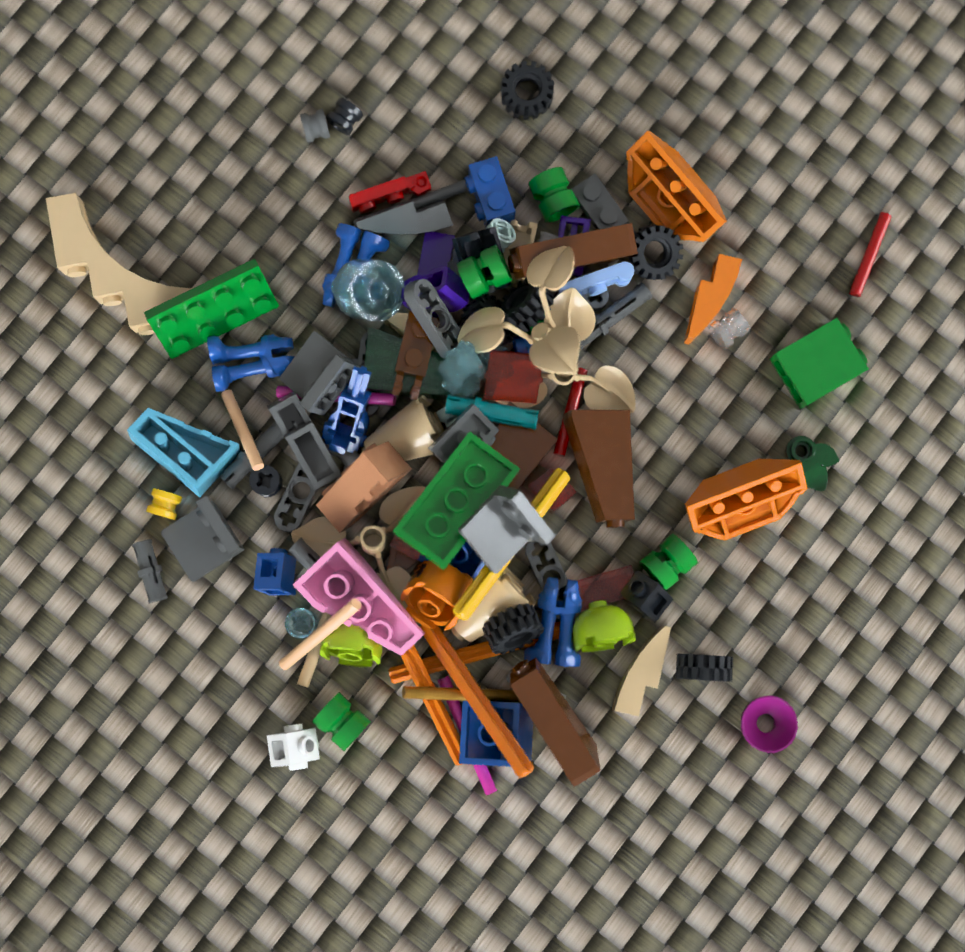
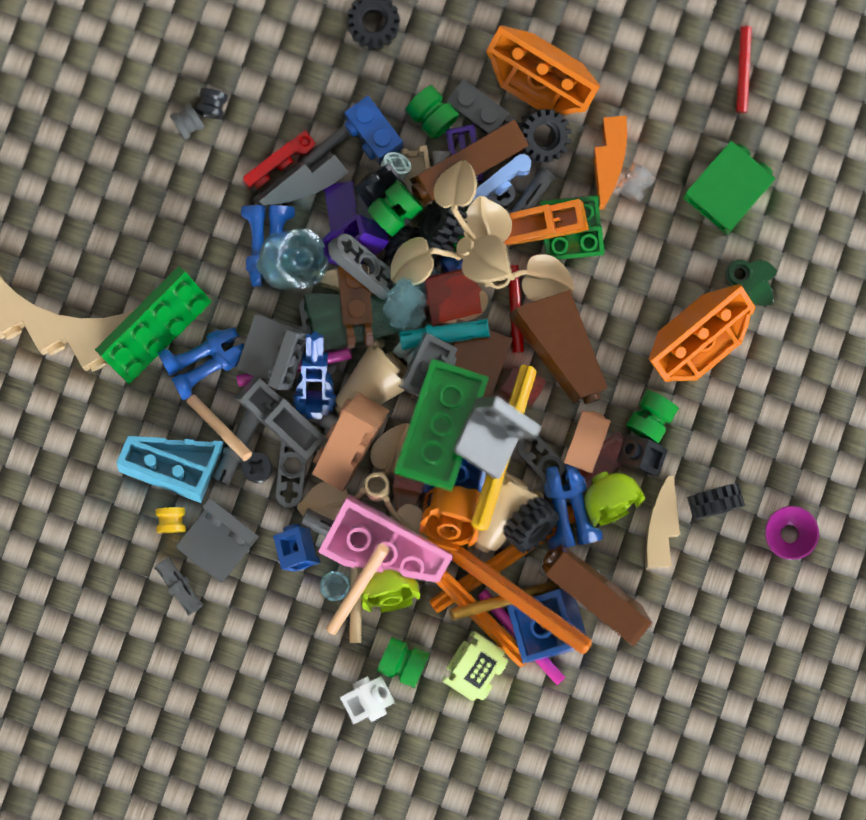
camera: 15 degrees left, 0 degrees up
none -> yellowish green brick [442,631,508,701]
none -> orange slope [504,199,589,246]
none -> green slope [539,195,604,260]
none -> nougat brick [564,410,611,473]

